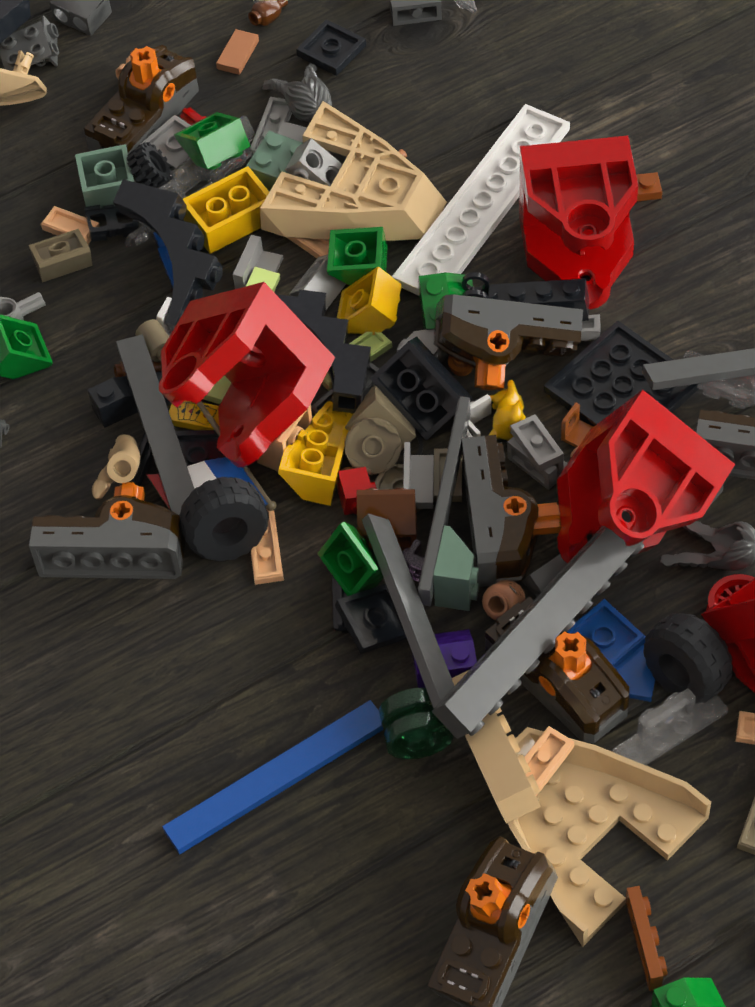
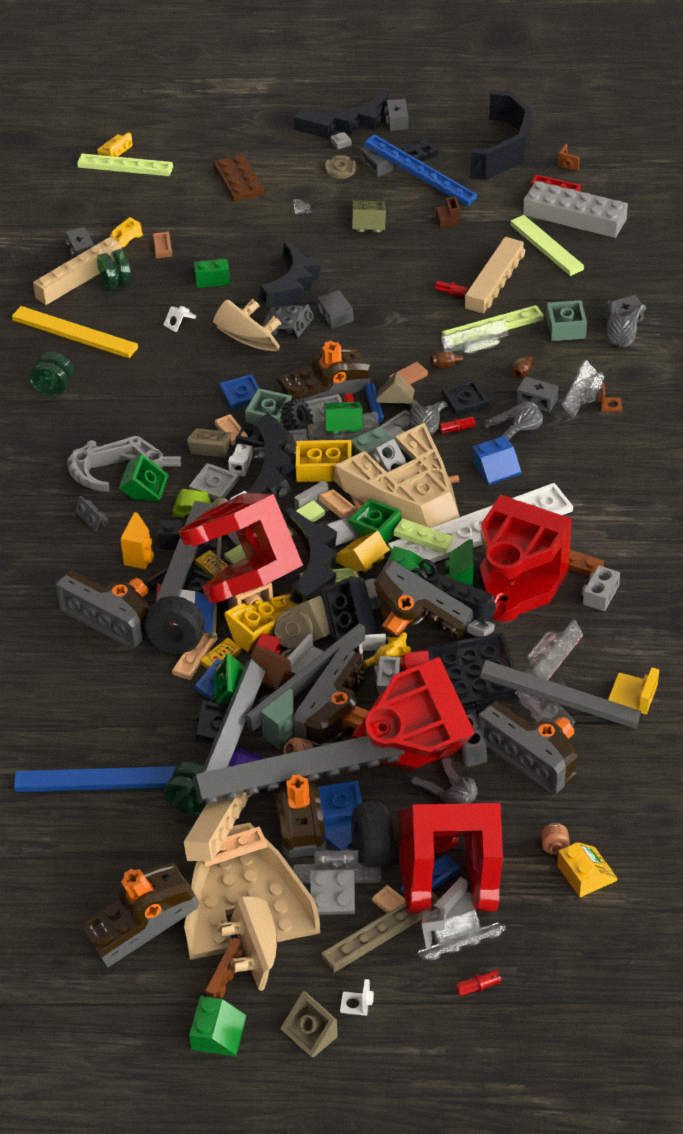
camera: 30 degrees right, 10 degrees down
tan piece [92,434,140,500] -> none
none -> light orange slope [121,513,154,570]
none -> lime cylinder [172,489,212,518]
none -> light grey plate [189,463,239,500]
none -> blue plate [194,658,222,700]
none -> yellow tile [200,638,242,669]
none -> tan piece [217,897,277,991]
none -> blue tile [219,374,260,410]
none -> white leg [228,444,253,477]
none -> light grey plate [311,870,355,915]
none -> light nougat tile [318,489,357,519]
none -> blue axle [365,383,384,423]
none -> dark tan slope [376,372,415,403]
none -> yellowish green plate [394,518,454,554]
none -> red brick [400,650,429,671]
none -> red axle [439,417,475,435]
none -> green slope [446,539,473,587]
none -> slope [472,436,521,485]
none -> dark grey hair [483,401,543,440]
none -> clear bracket [527,620,583,680]
none -> light grey brick [581,565,620,611]

